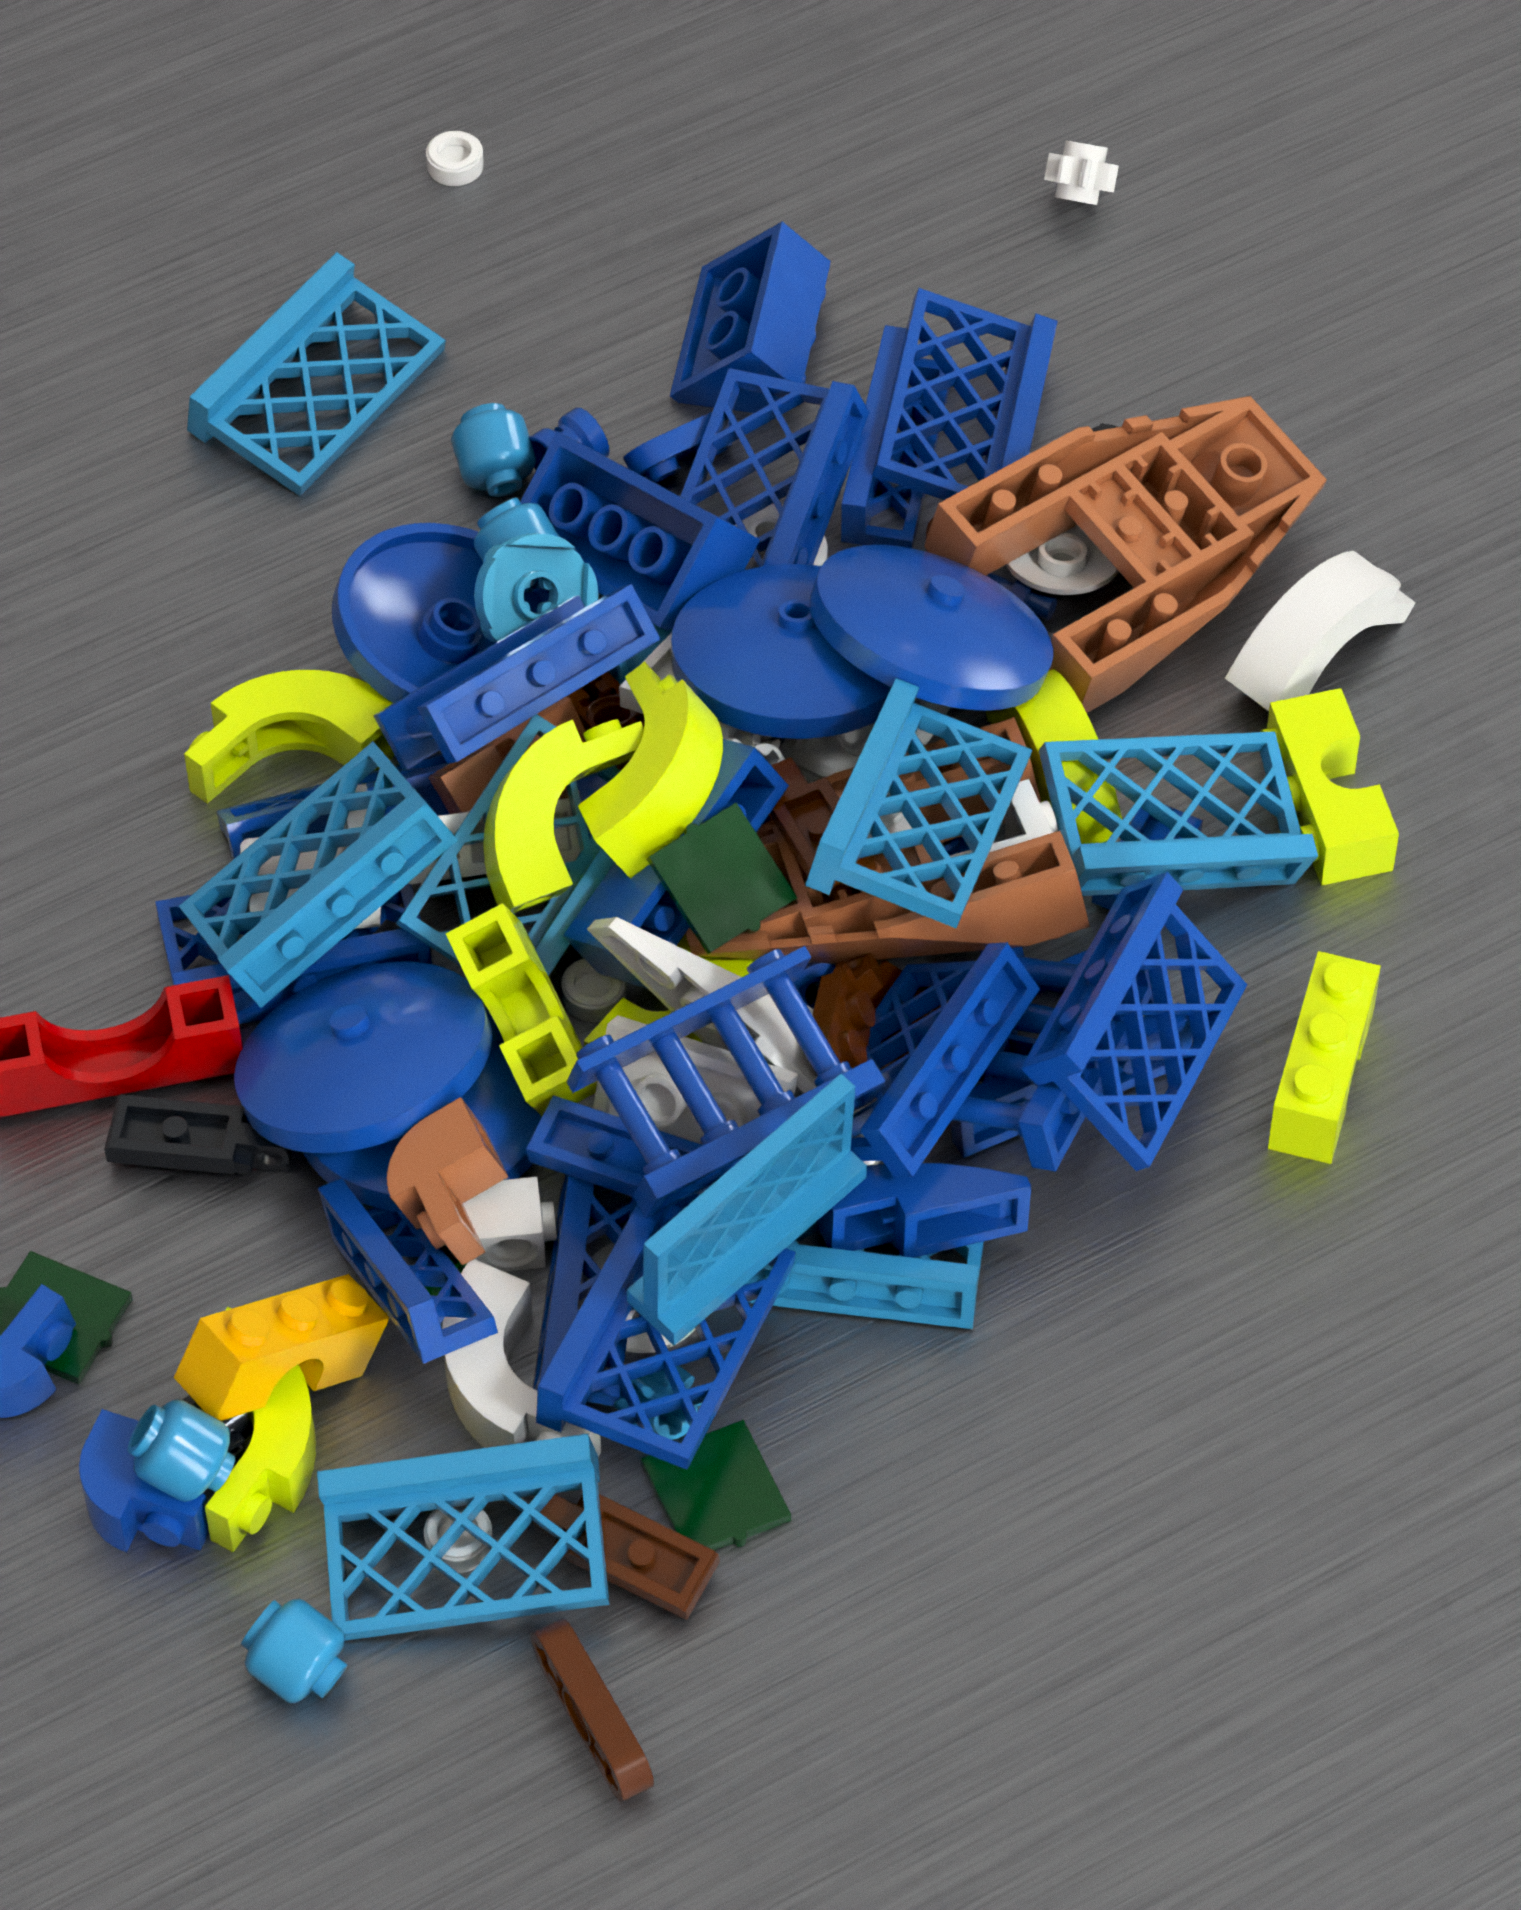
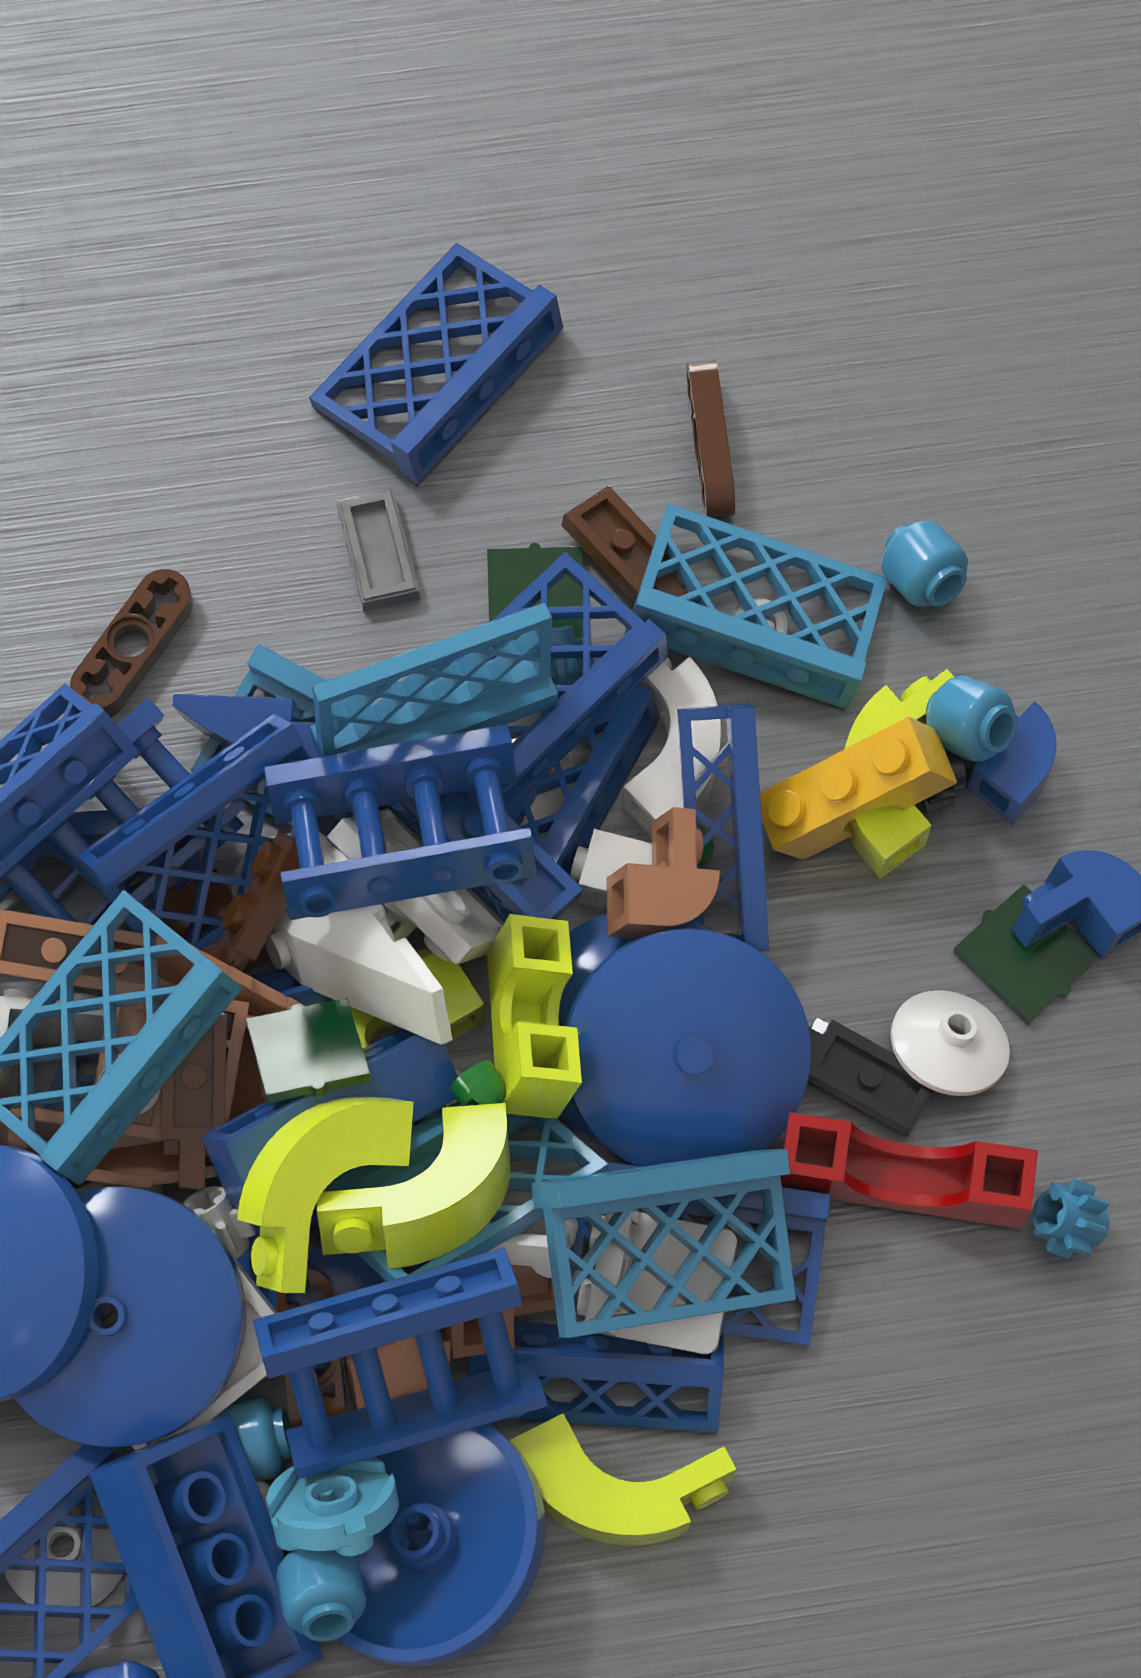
camera: 160 degrees left, 15 degrees up
none -> reddish brown beam [70,569,193,717]
none -> blue fence [309,242,564,485]
none -> flat silver tile [337,488,420,612]
none -> green hinge [450,1060,505,1106]
none -> white dish [890,990,1010,1096]

